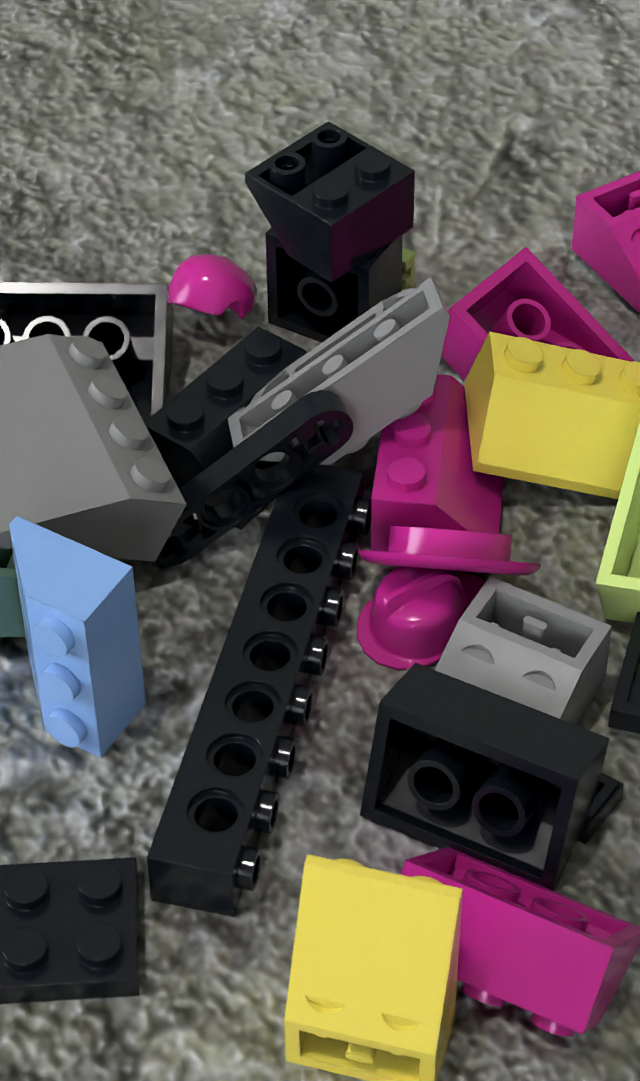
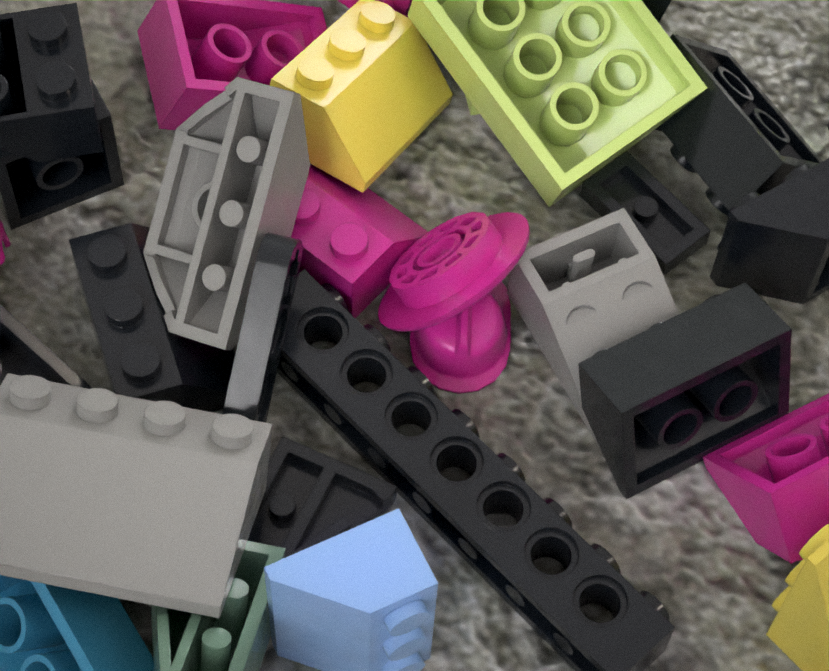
camera: 60 degrees left, 15 degrees up
none -> black wing [248,436,397,558]

